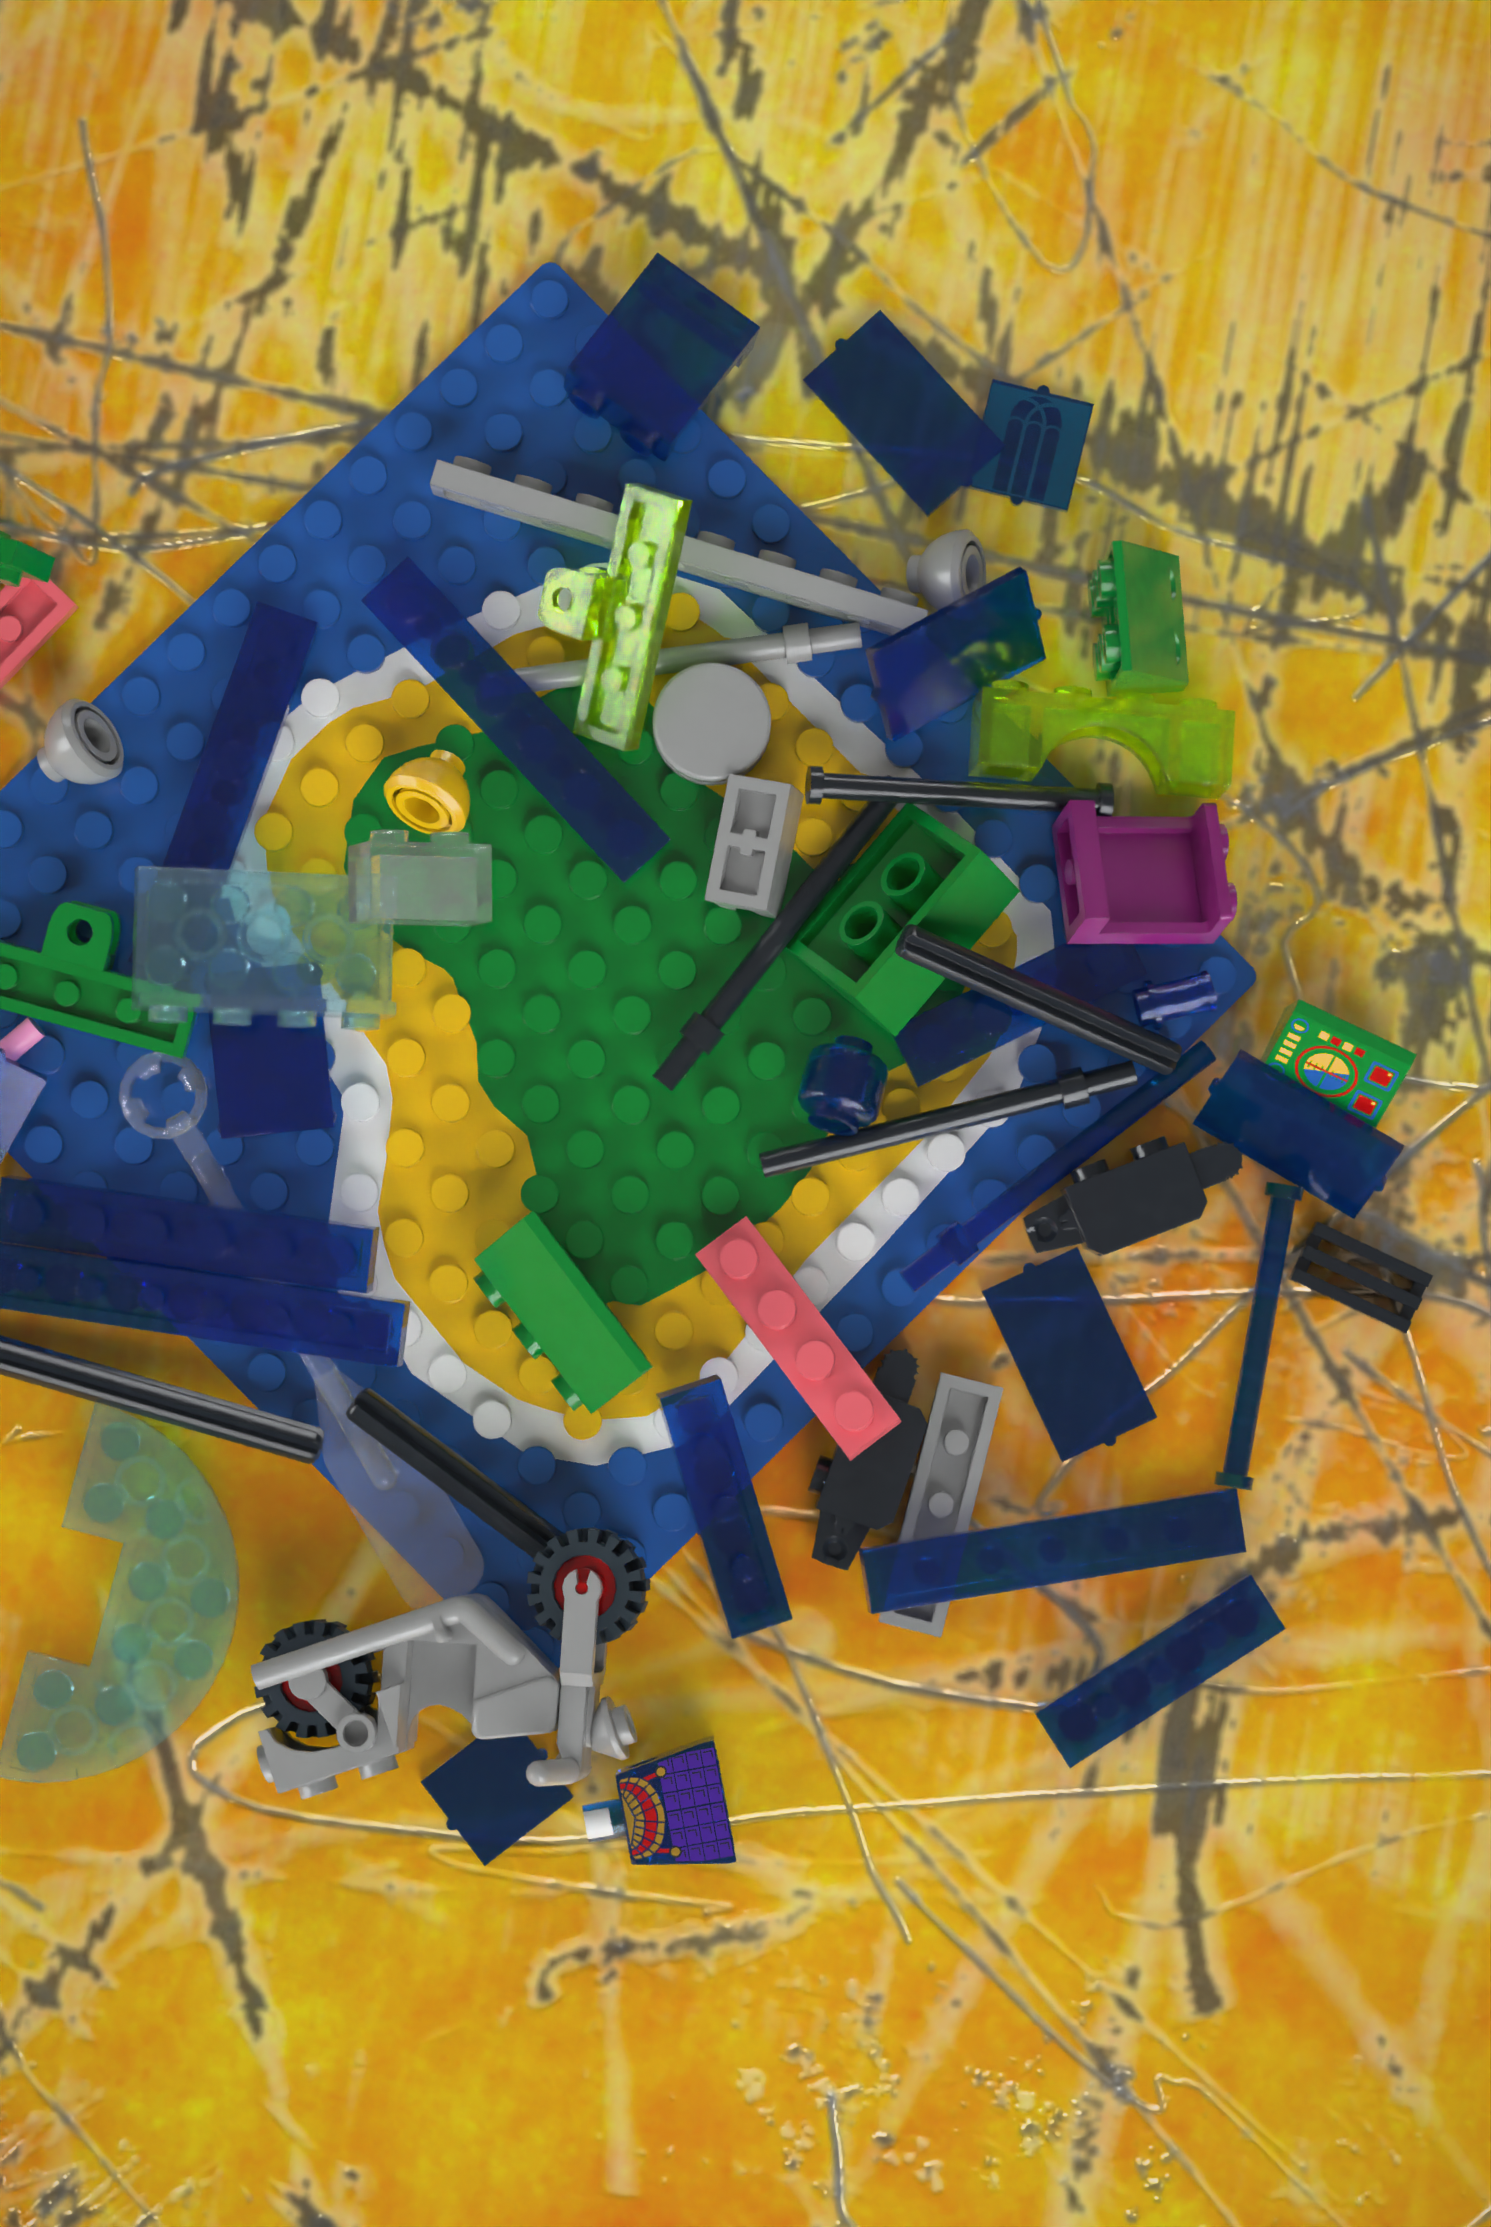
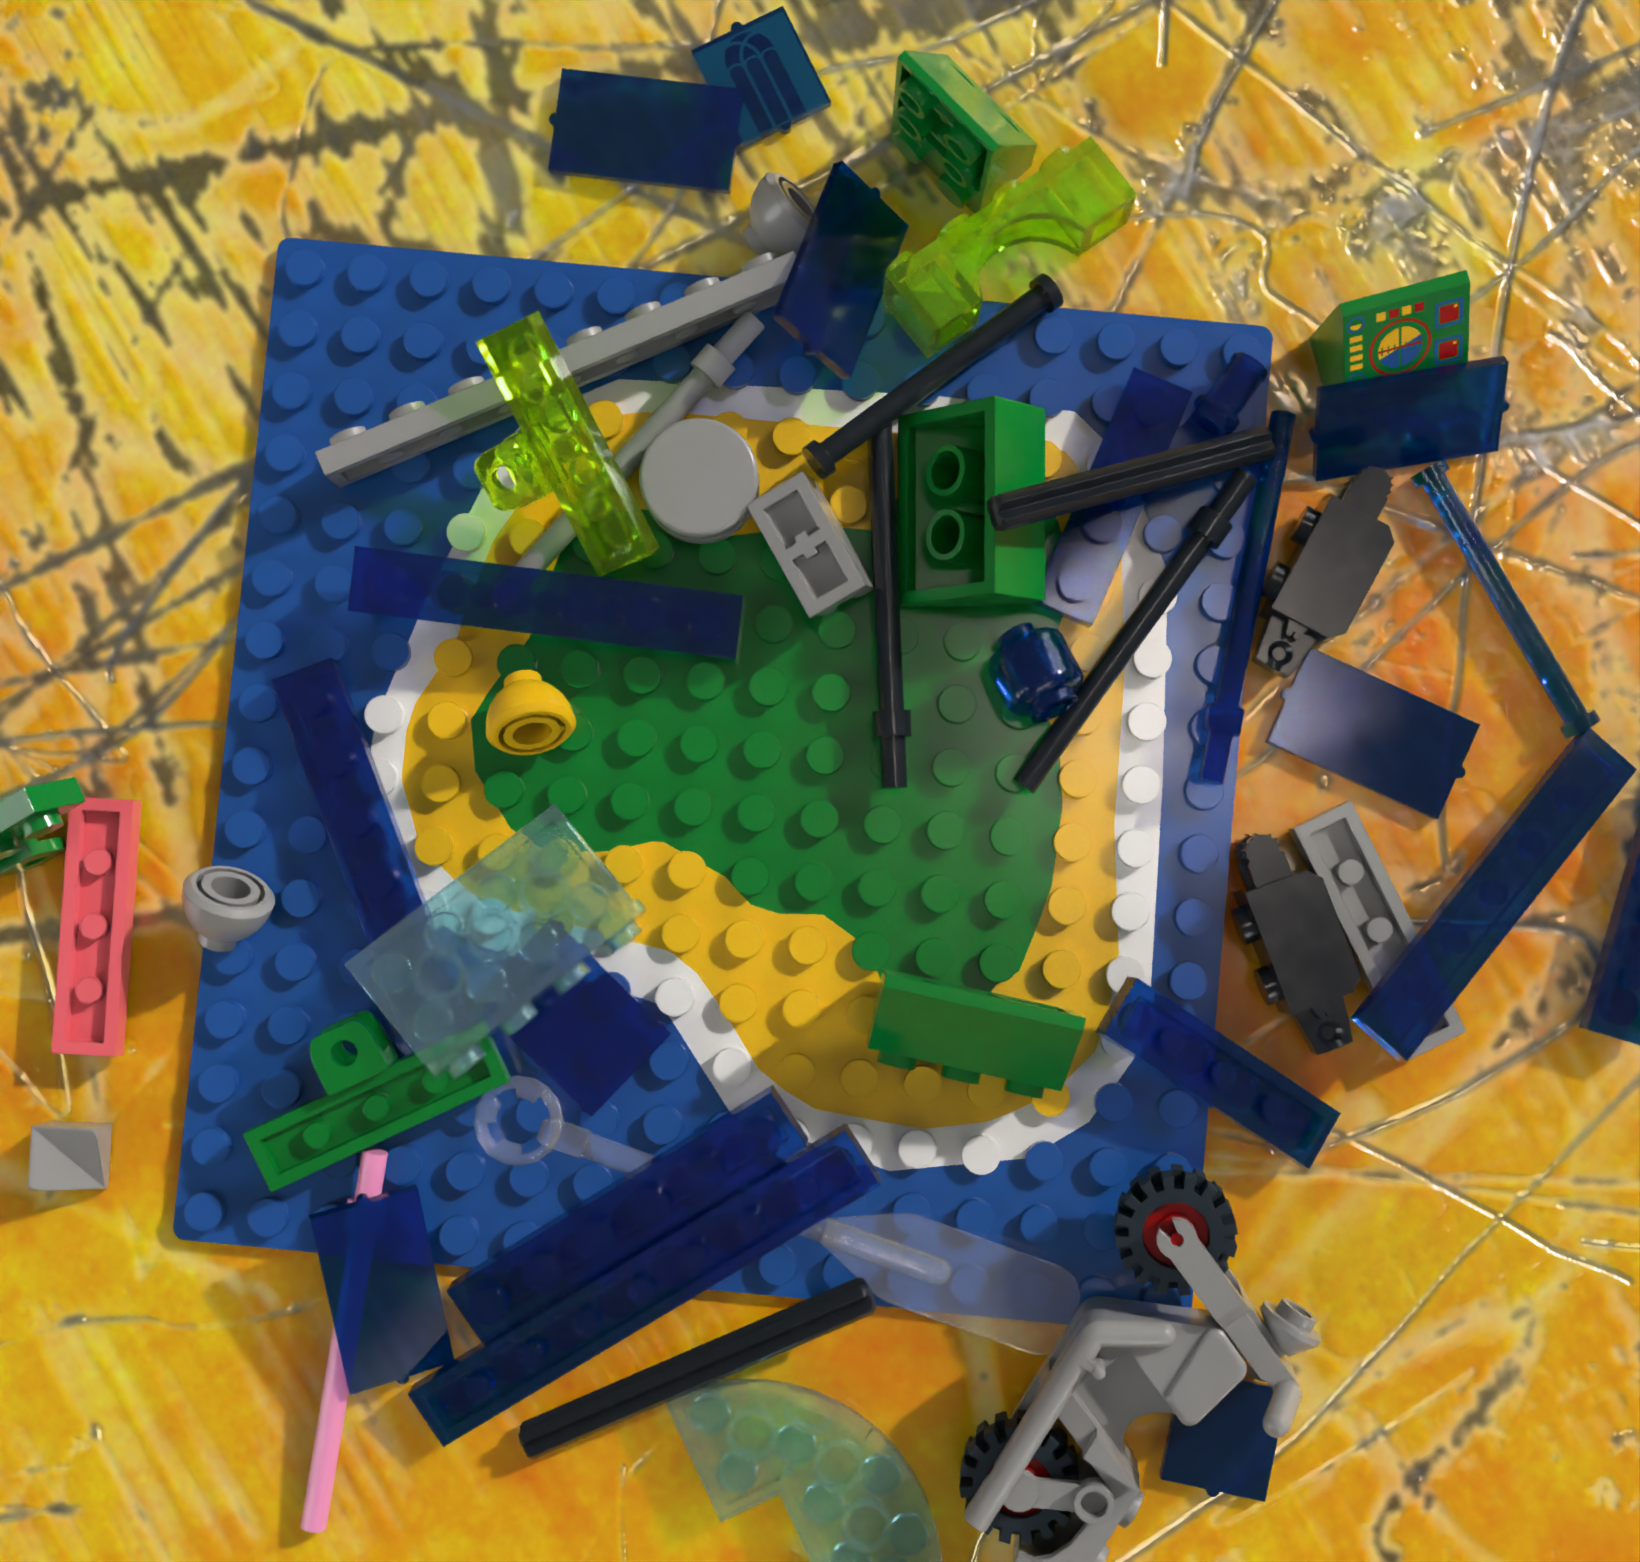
camera: 30 degrees left, 0 degrees up
black axle [346,1388,564,1558] -> none
clear piece [348,830,492,927] -> none
clear blue panel [563,252,760,462] -> none
torso [582,1736,736,1865] -> none
coral plate [695,1216,902,1461] -> none
magenta panel [1052,800,1237,944] -> none
black tile [1288,1221,1433,1334] -> none

